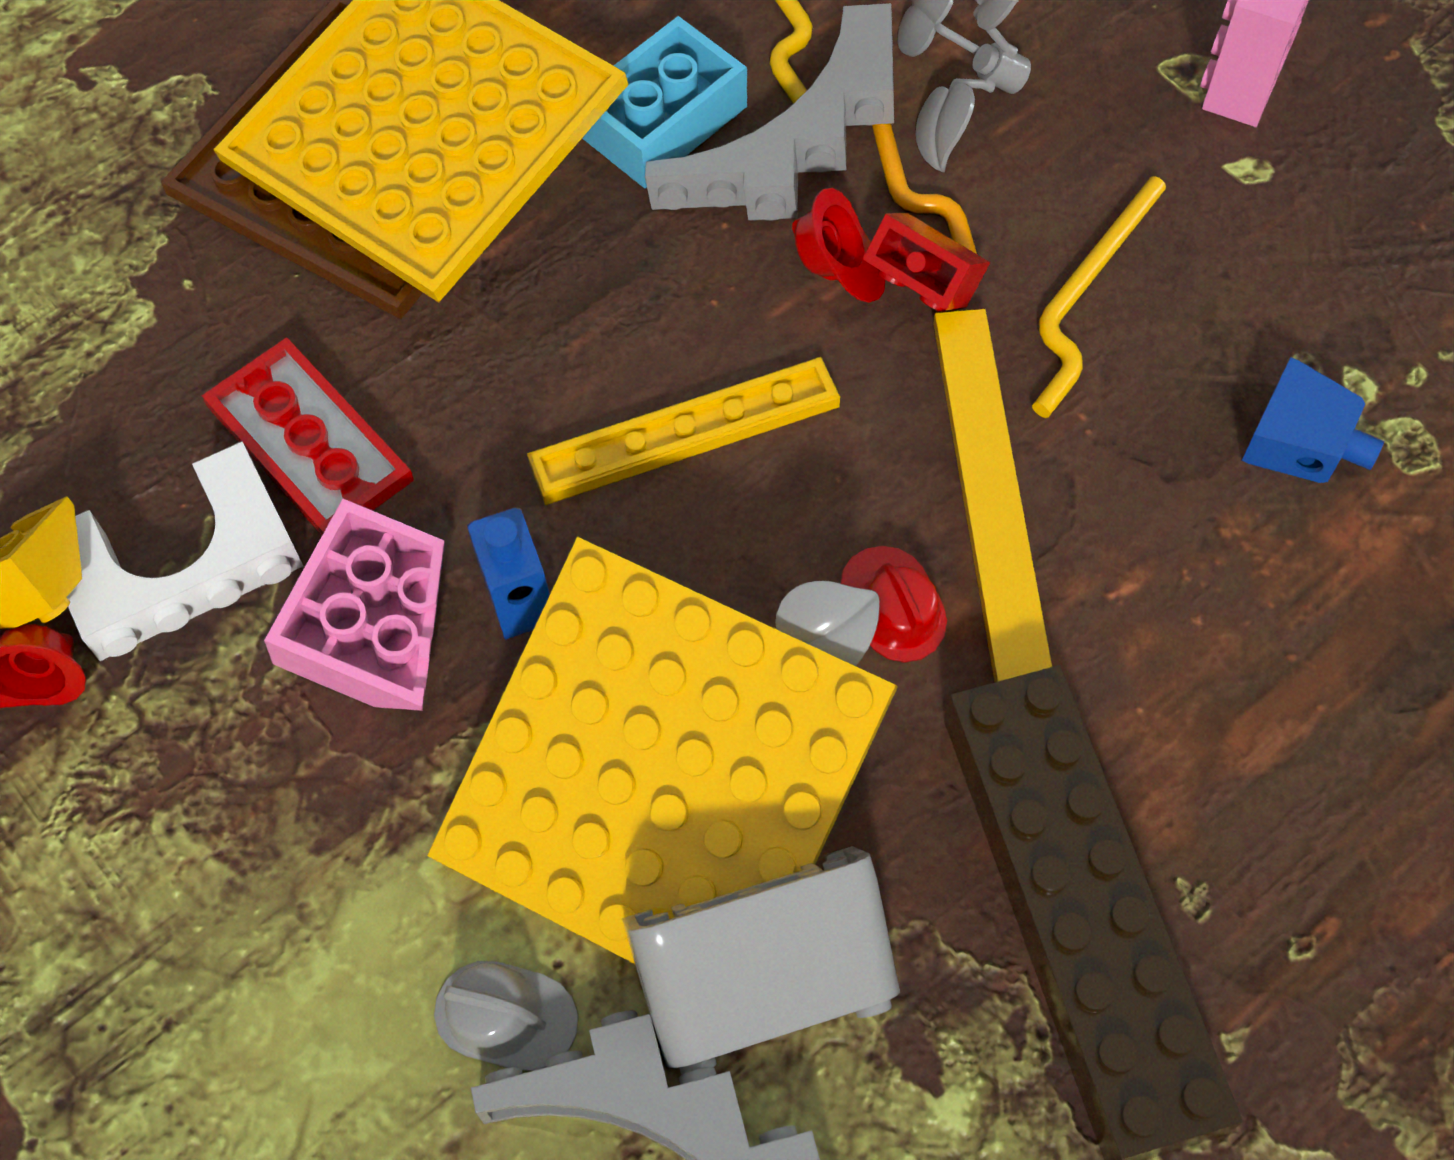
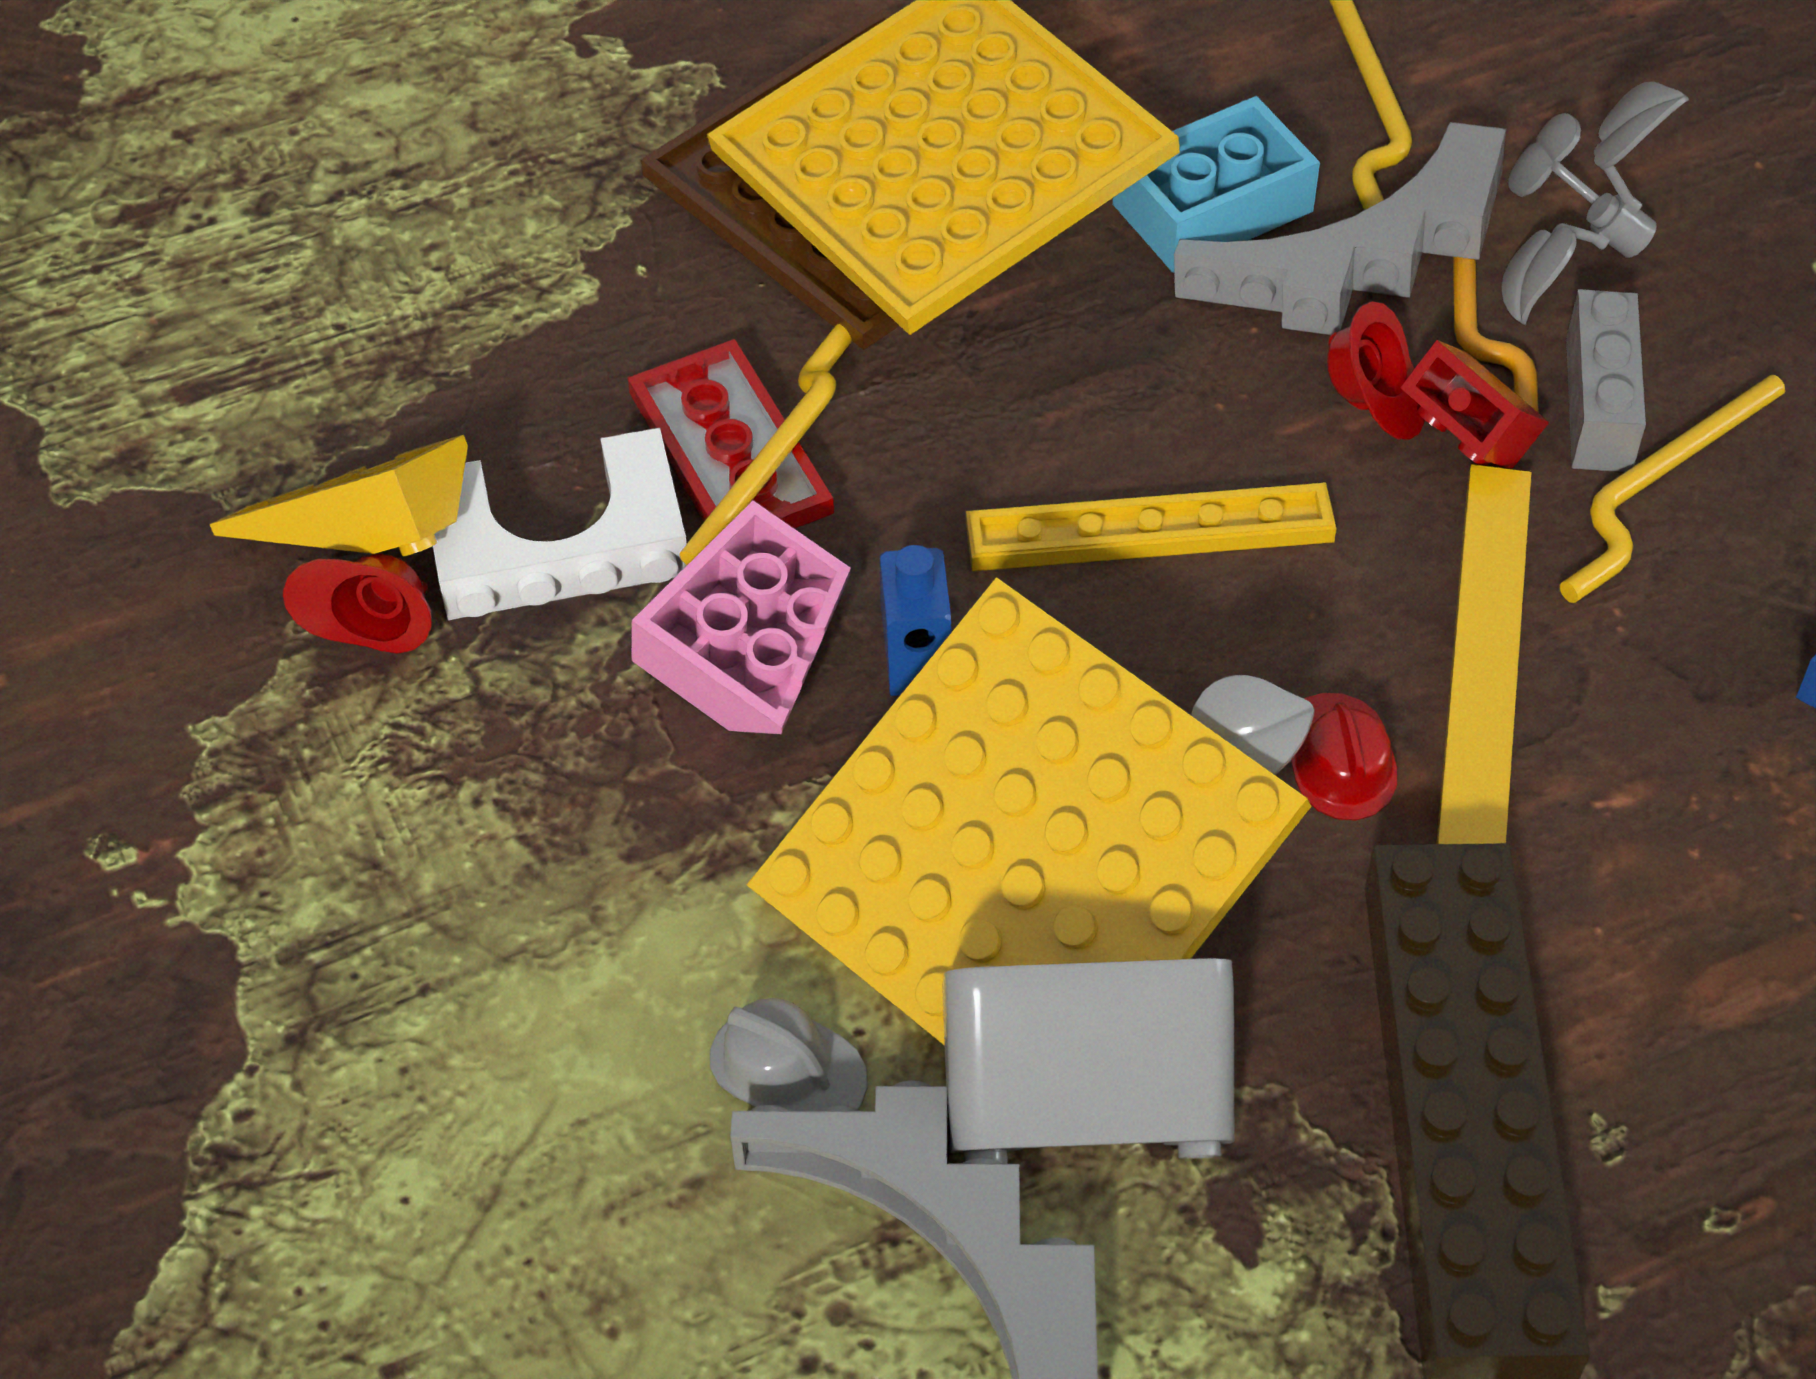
camera: 15 degrees right, 10 degrees down
none -> yellow piece [679,324,852,565]
none -> light grey brick [1566,289,1646,472]

